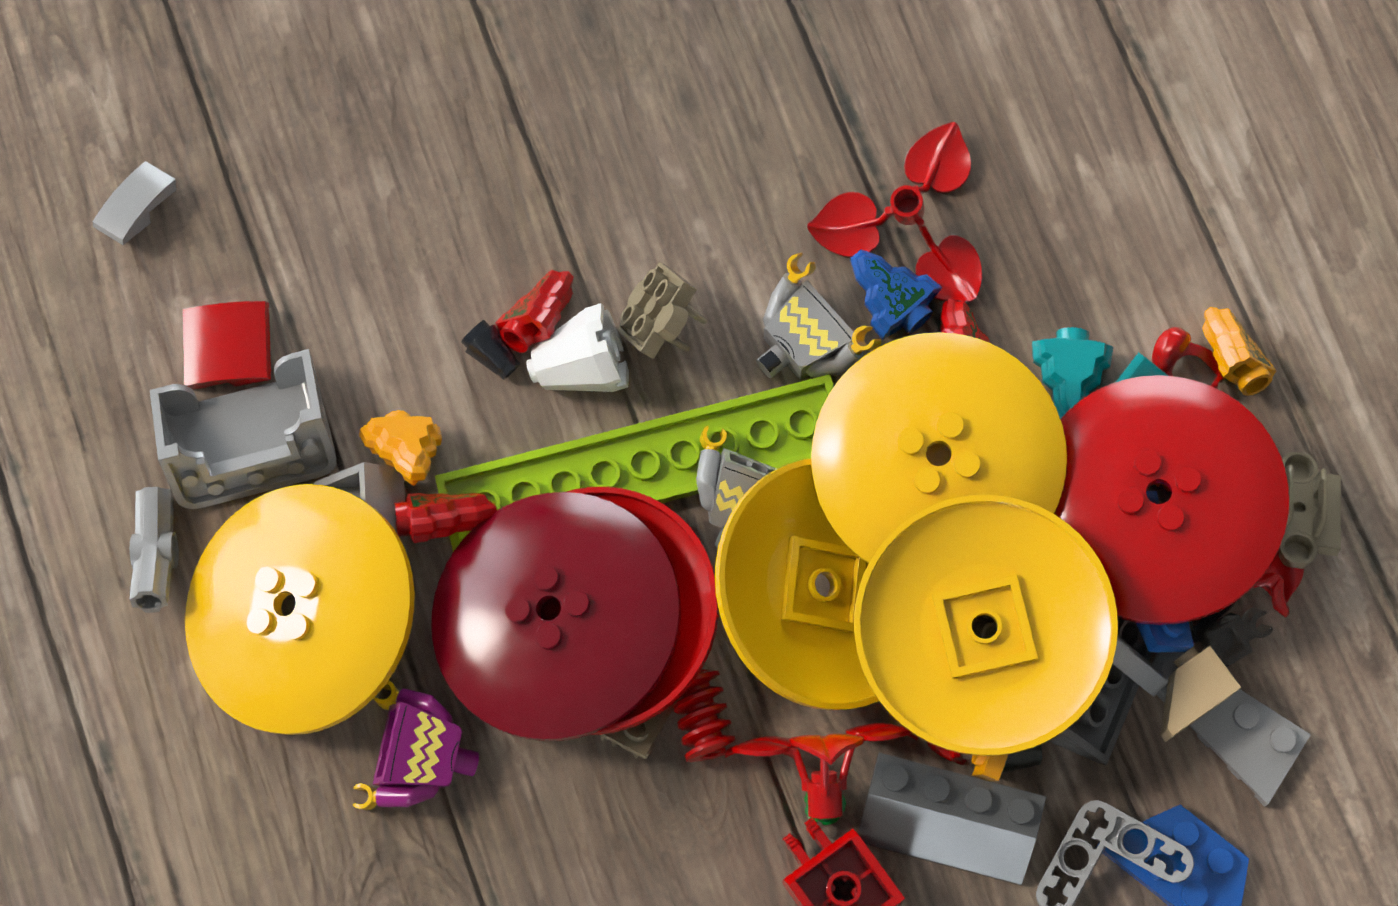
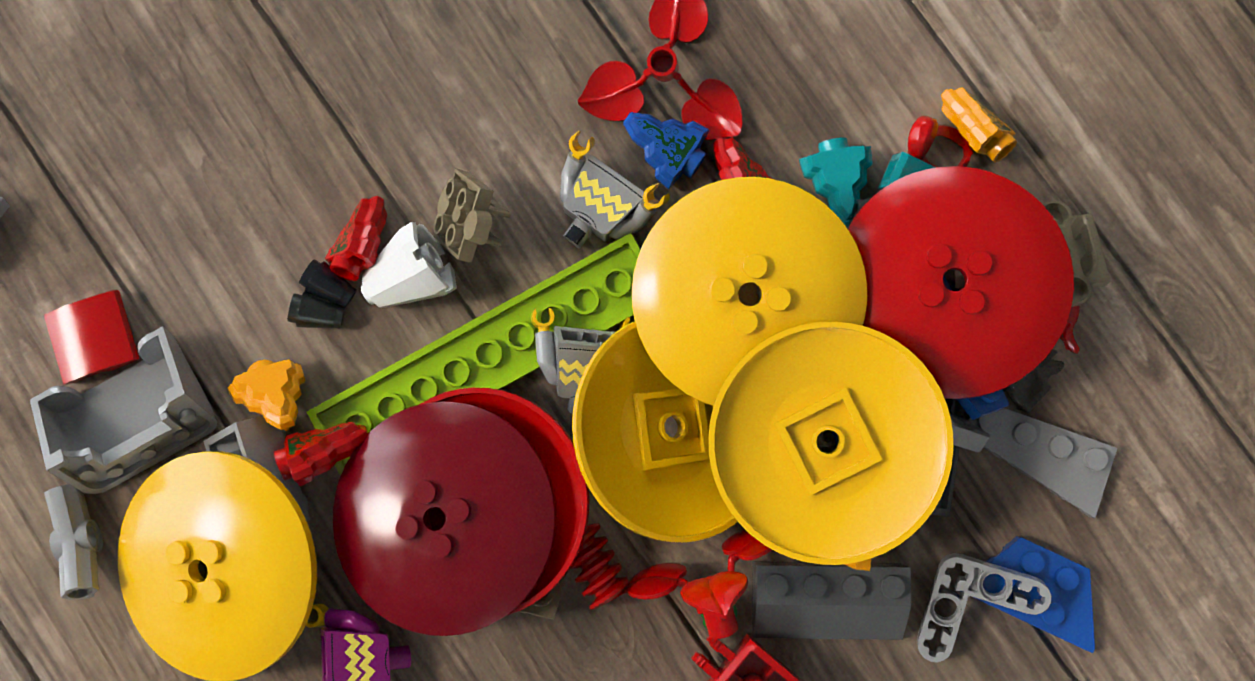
camera: 15 degrees left, 10 degrees up
tan slope [1160,646,1241,742] -> none
none -> pearl dark grey cone [287,292,345,329]

